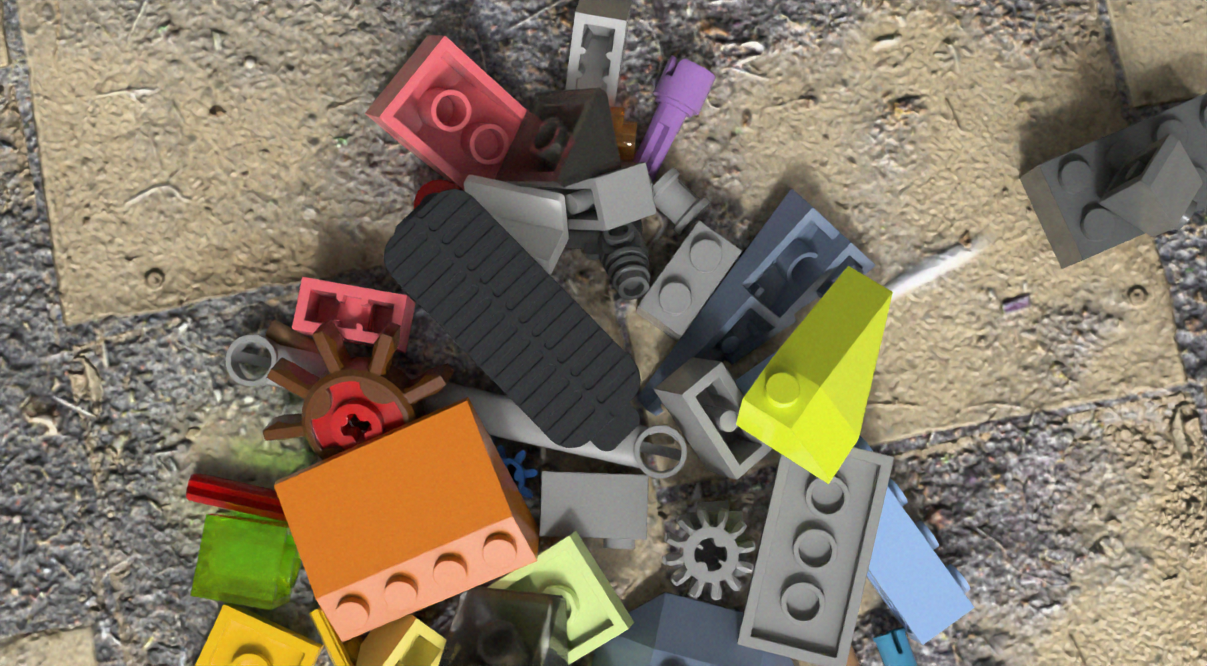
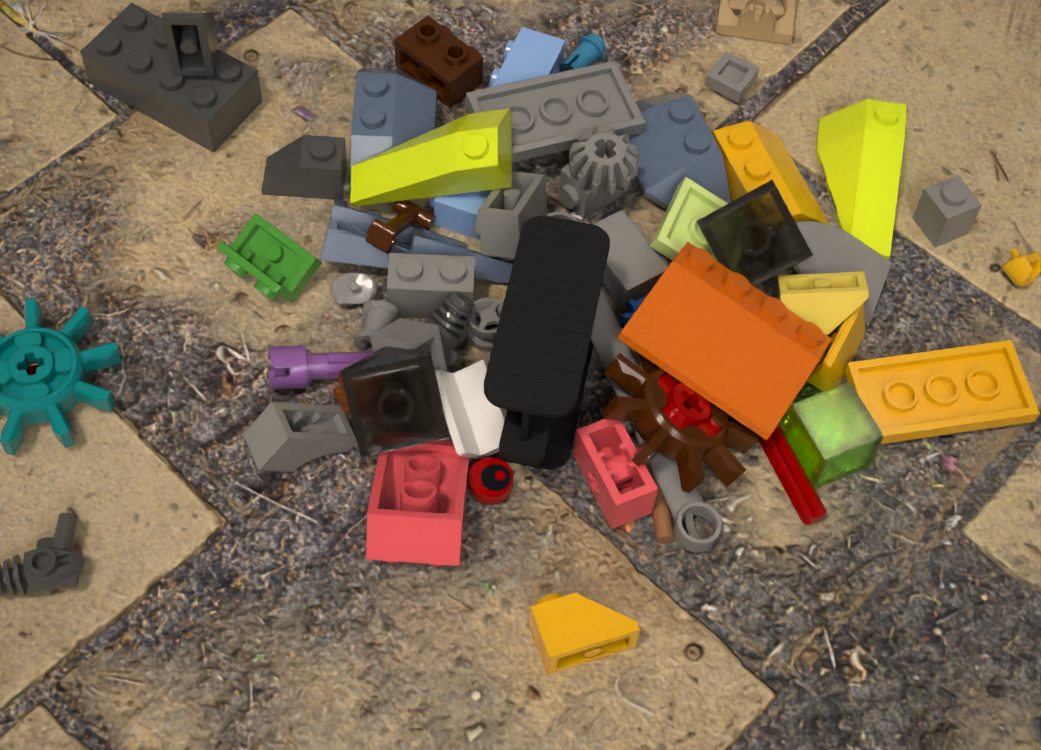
camera: 125 degrees left, 25 degrees down
none -> bright green bracket [216,213,322,303]
none -> dark grey slope [261,135,348,200]
none -> light grey piece [331,272,377,306]
none -> sand blue wedge [350,68,437,193]
none -> reddish brown piece [366,200,436,254]
none -> reddish brown brick [394,15,483,109]
none -> light grey wheel [467,297,503,351]
none -> yellow slope [528,592,640,675]

